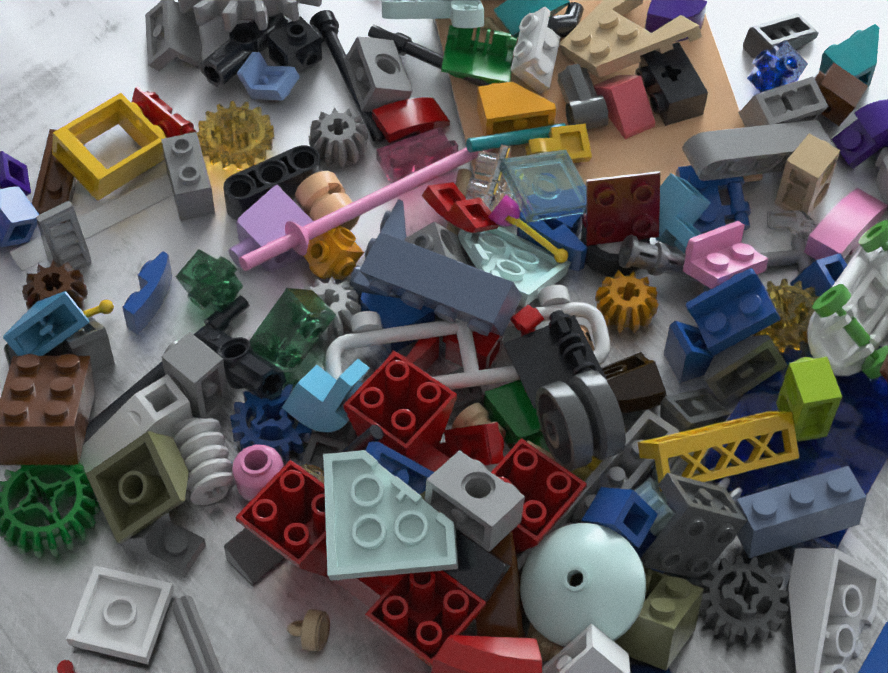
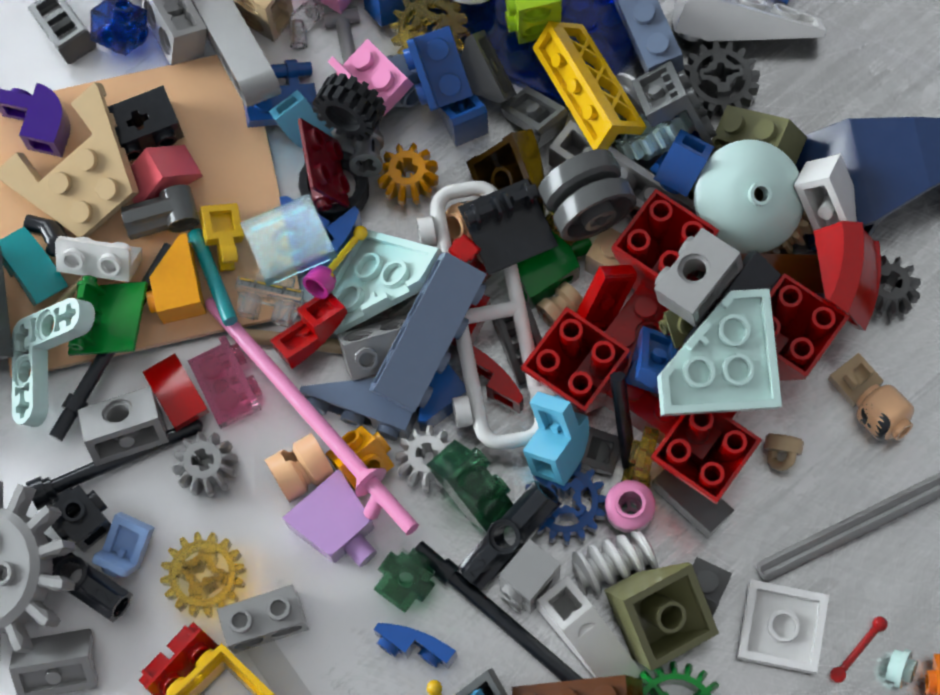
camera: 85 degrees left, 15 degrees up
black beam [223,145,321,220] -> none
none -> black tyre [312,73,386,141]

